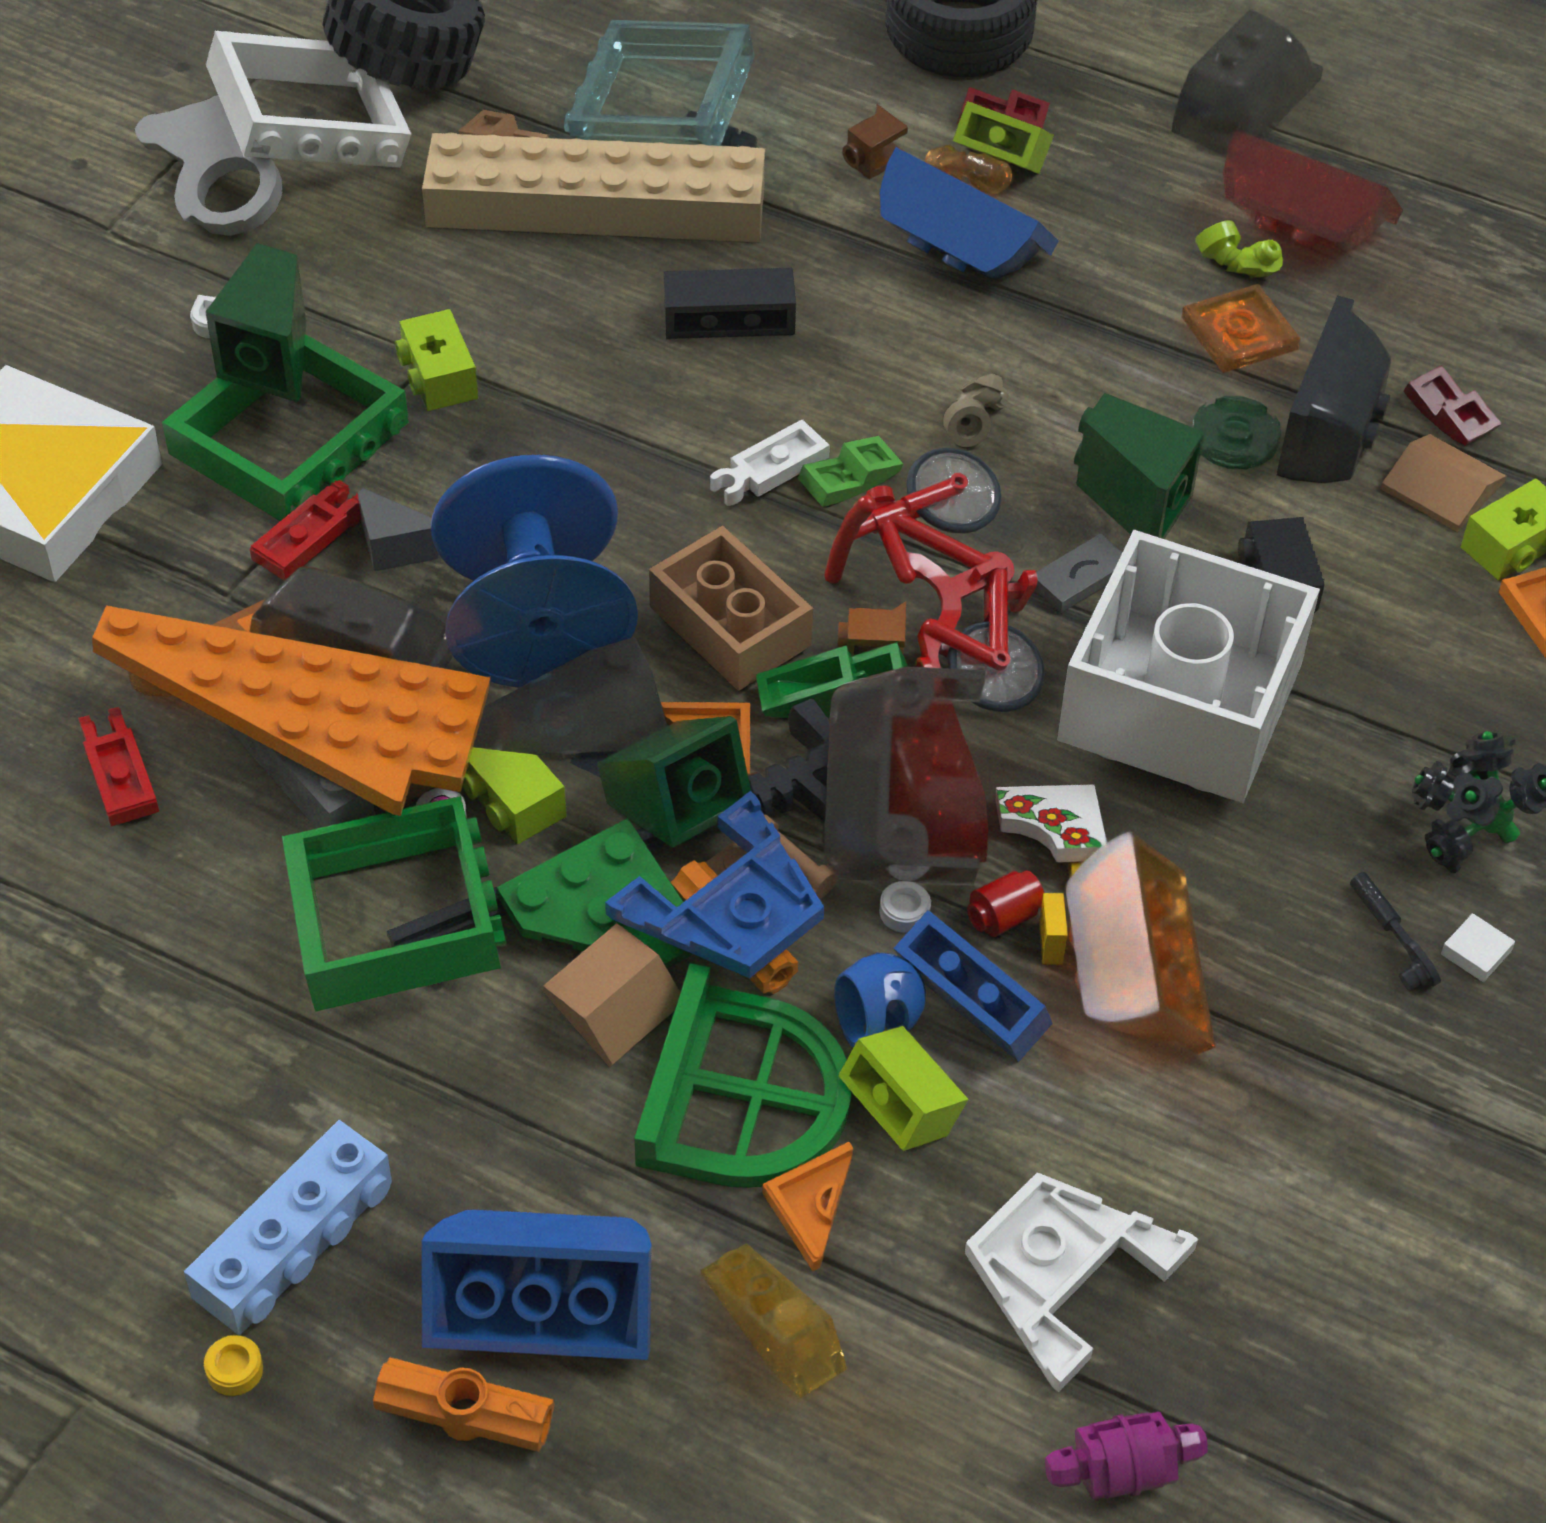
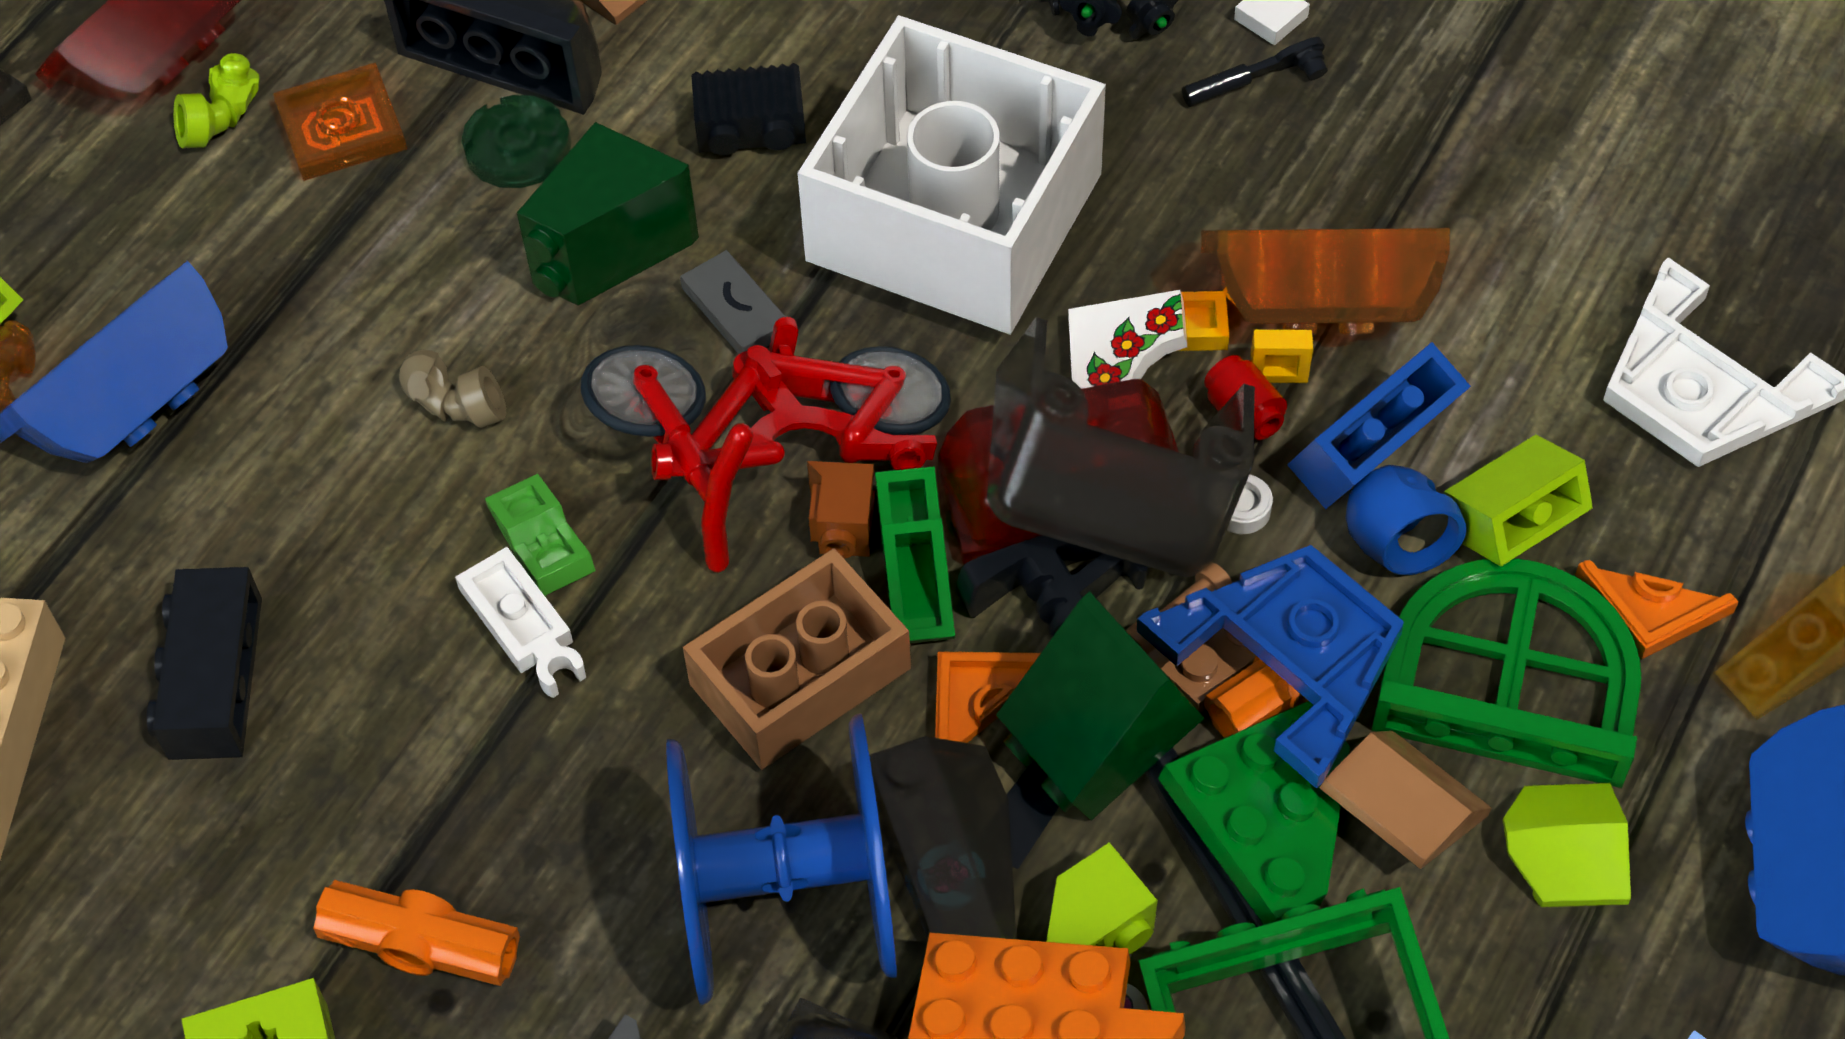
camera: 85 degrees left, 5 degrees up
none -> orange piece [313,880,520,986]
none -> lime slope [1503,783,1631,907]

